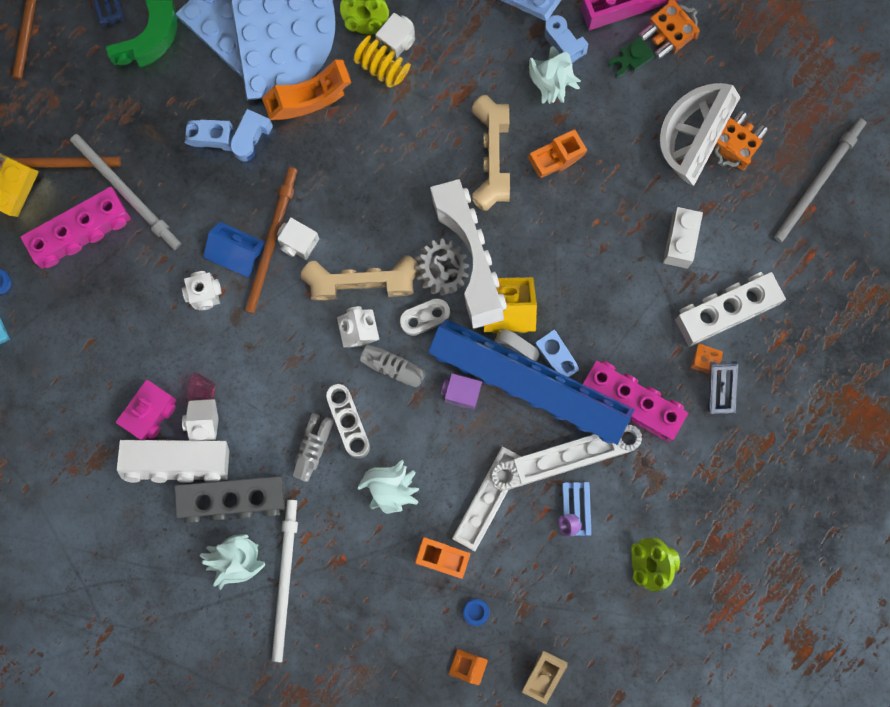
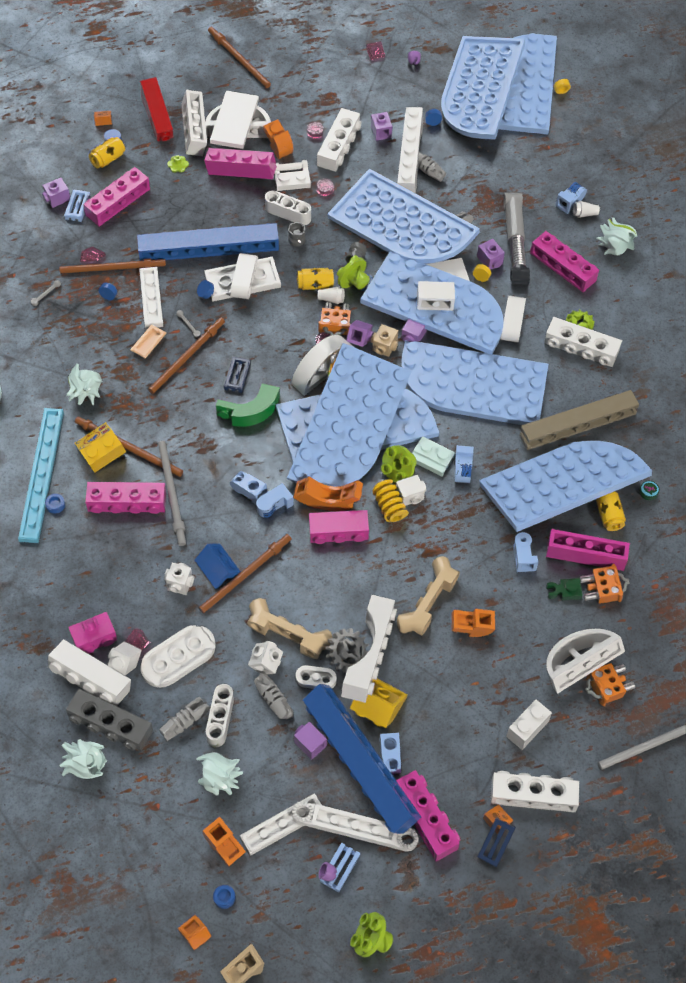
camera: 30 degrees right, 20 degrees down
white bar [272,500,298,662] -> none
white brick [277,218,319,260] -> none
light grey beam [494,329,540,361] -> none
light aqua hair [529,46,581,103] -> none
none -> white tile [141,625,215,687]
none -> brick [309,510,369,544]

